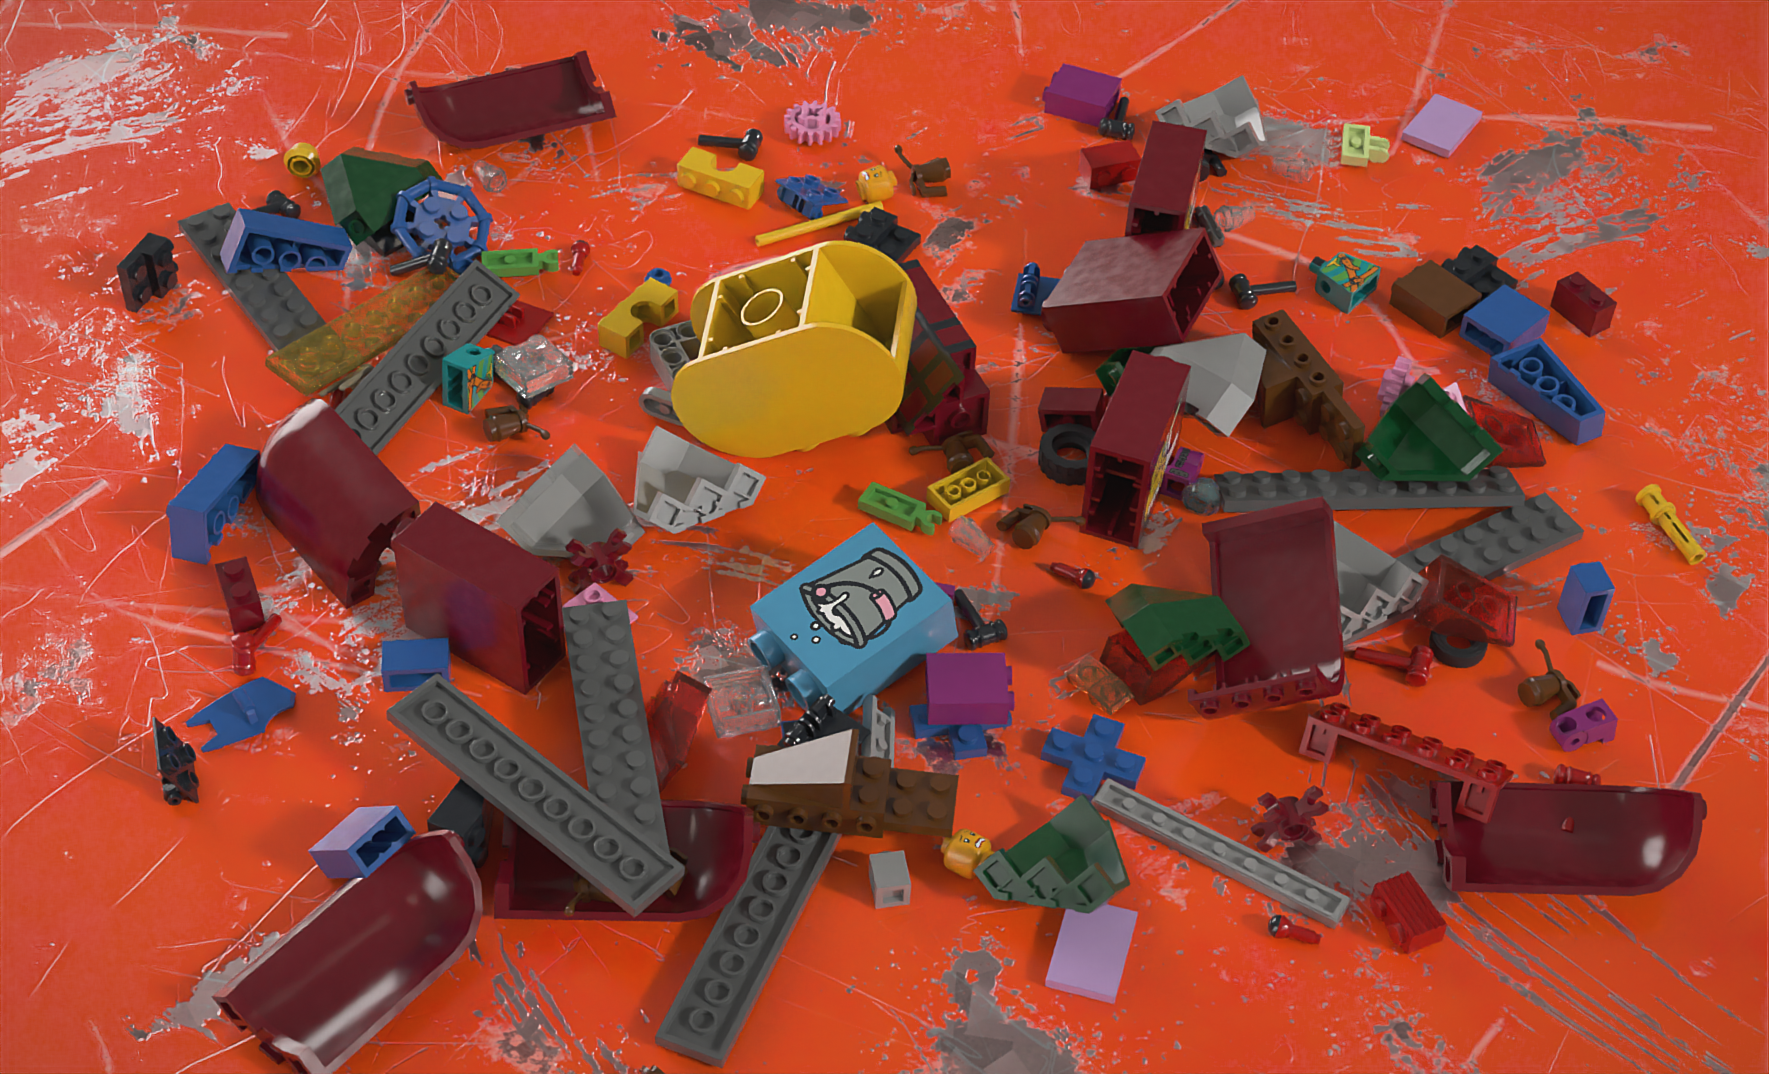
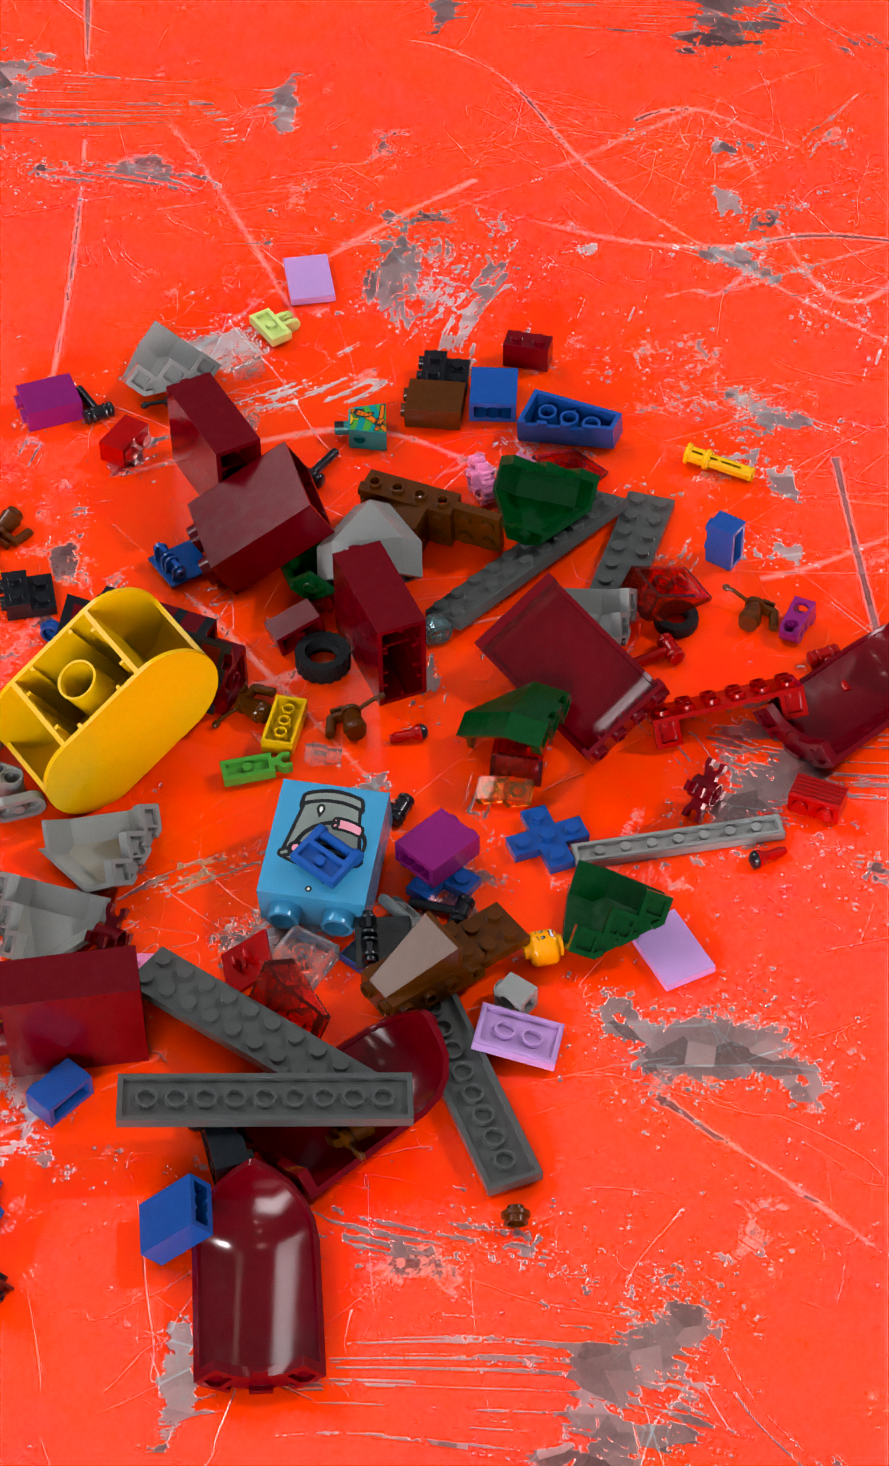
camera: 40 degrees left, 0 degrees up
none -> red piece [221,929,275,993]
none -> blue plate [290,824,365,889]
none -> black piece [408,895,475,924]
none -> lavender tile [471,1002,565,1071]

